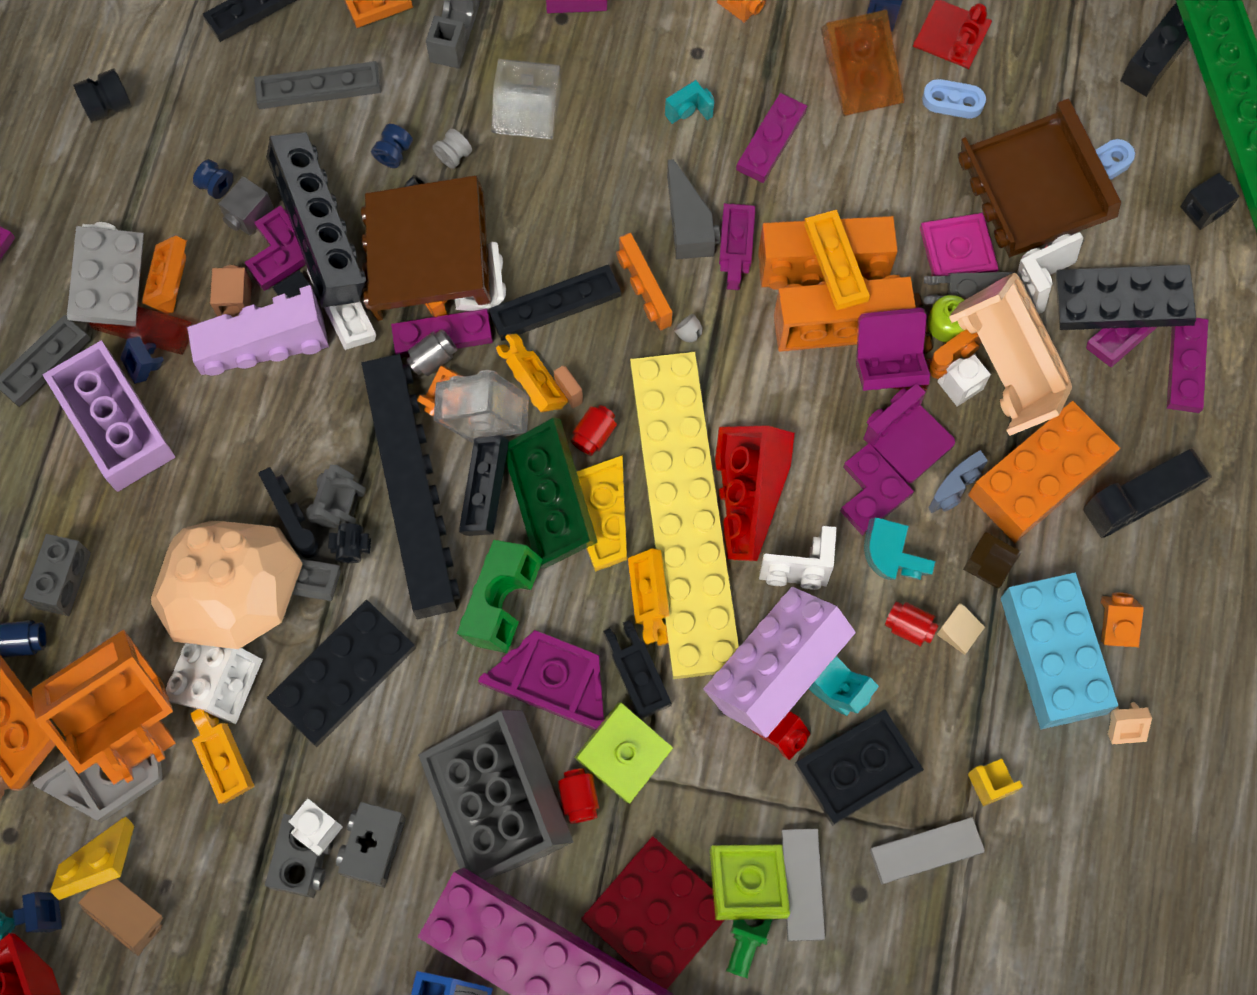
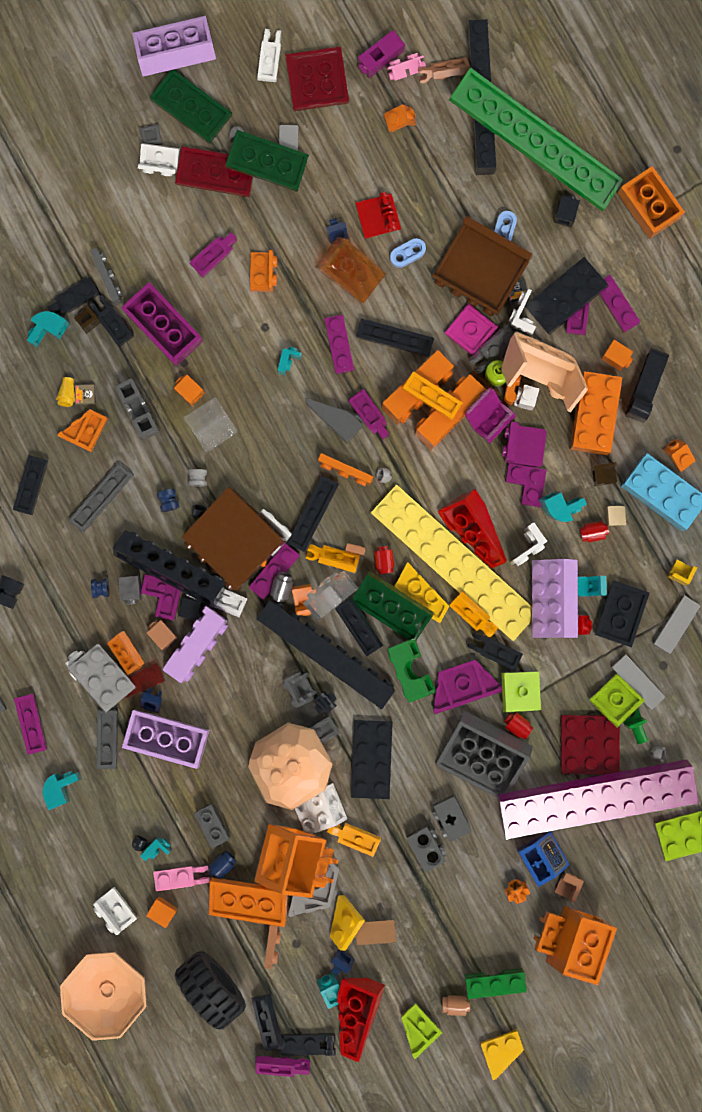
camera: 40 degrees left, 15 degrees up
black plate [258,467,320,558] -> none
white brick [289,798,343,856] -> none
sand blue slope [929,450,988,513] -> none
none -> orange brick [174,375,205,406]
none -> black plate [356,318,434,357]
none -> orange brick [602,340,633,371]

